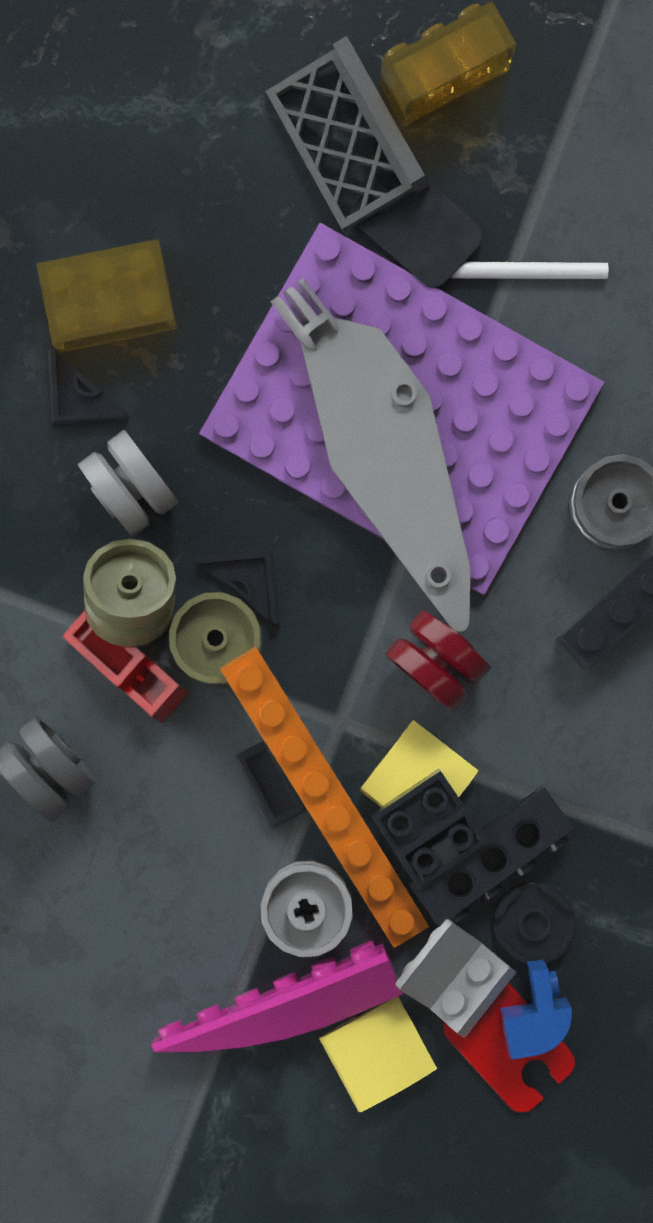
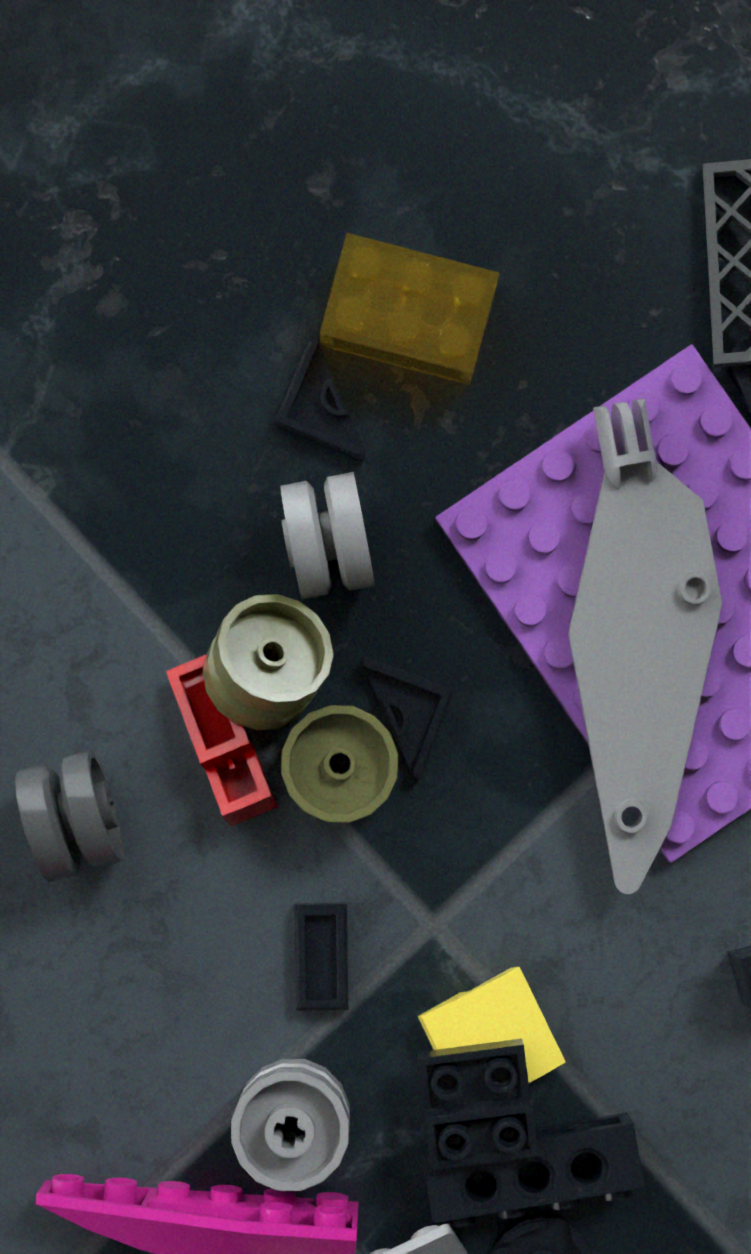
camera: 25 degrees right, 0 degrees up
orange plate [220,646,429,948] -> none
dark red wheel [384,609,492,712] -> none

